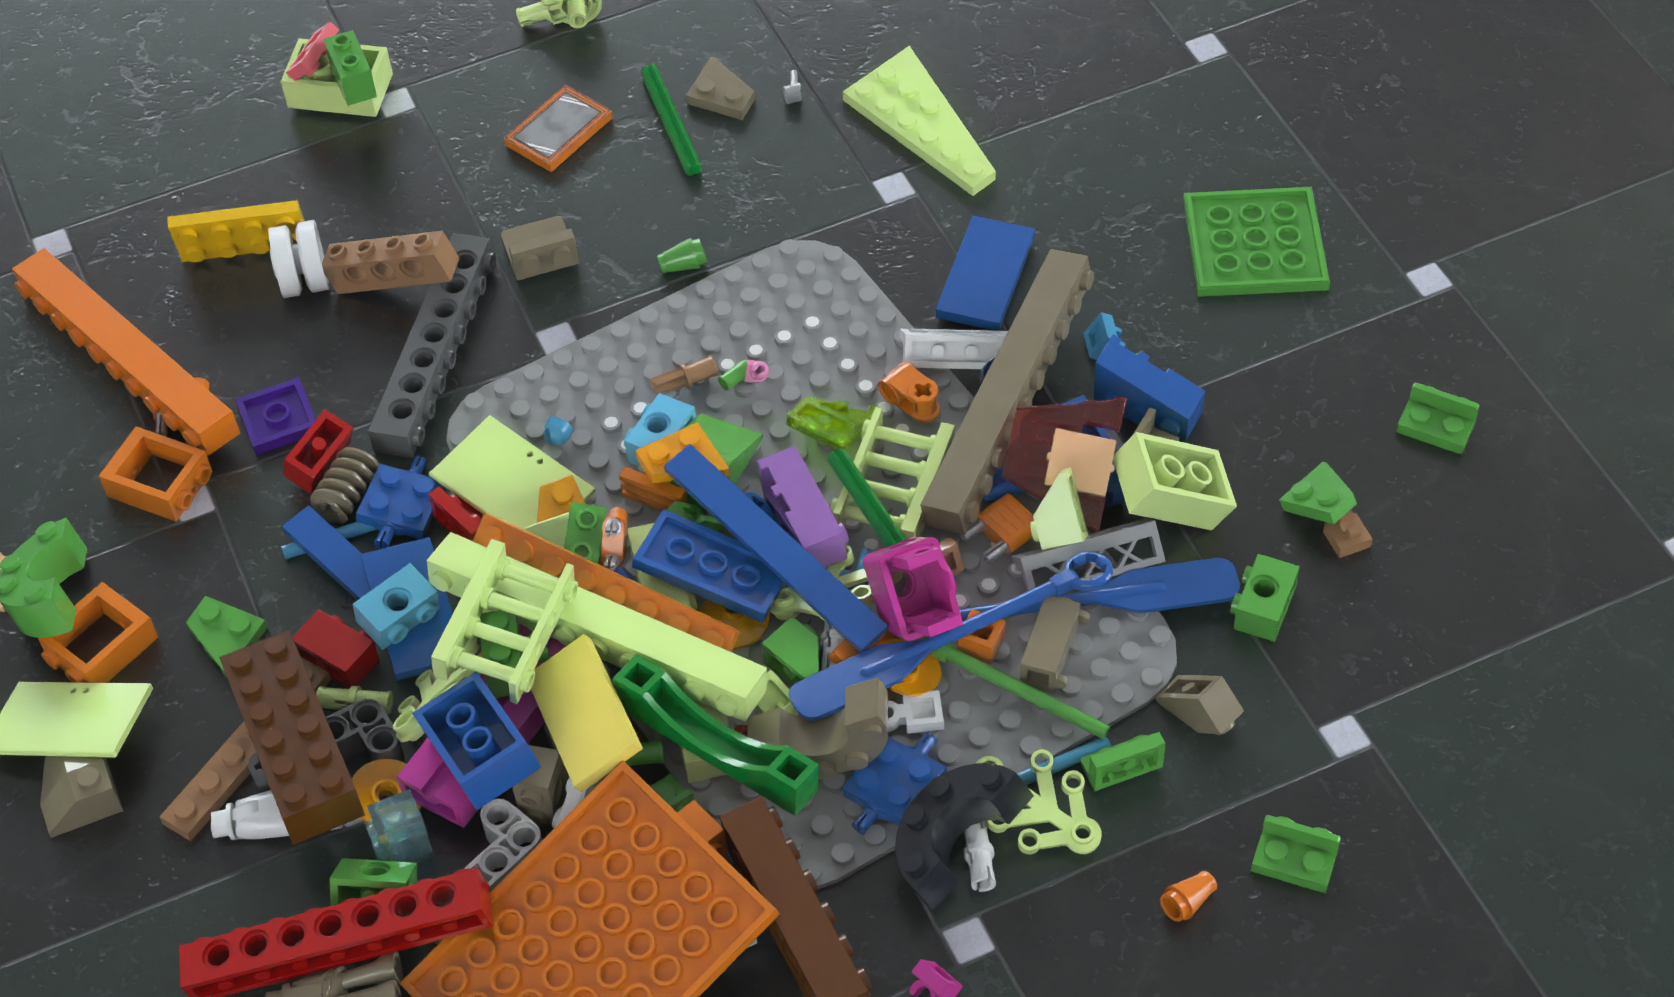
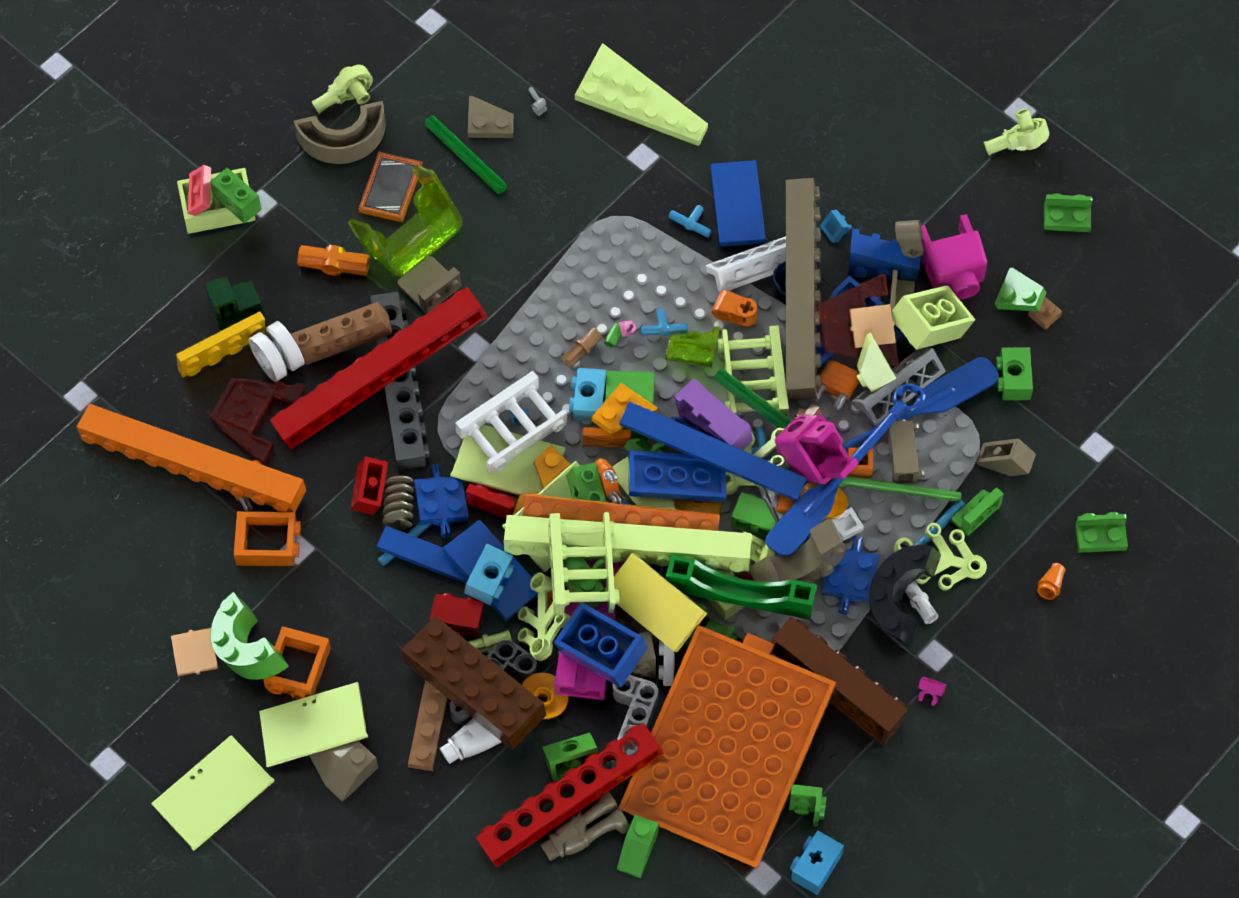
camera: 25 degrees left, 10 degrees up
bright green wing [186,596,268,678] -> none
dark purple tile [235,377,316,455] -> none
clear light blue brick [365,789,434,864] -> none
bright green cone [657,238,707,274] -> none
bright green tile [1183,187,1330,297] -> none
none -> dark green brick [205,277,263,330]
none -> clear red wing [210,378,306,465]
none -> red brick [270,287,487,450]
none -> dark tan brick [294,101,386,164]
none -> orange piece [297,245,370,276]
none -> clear neon green windscreen [348,166,463,277]
none -> white fence [455,371,567,474]
none -> dark azure piece [640,308,688,336]
none -> dark azure piece [668,205,712,238]
none -> dark tan piece [895,220,923,258]
none -> dark pink piece [921,214,987,300]
none -> yellowish green pin [984,108,1049,155]

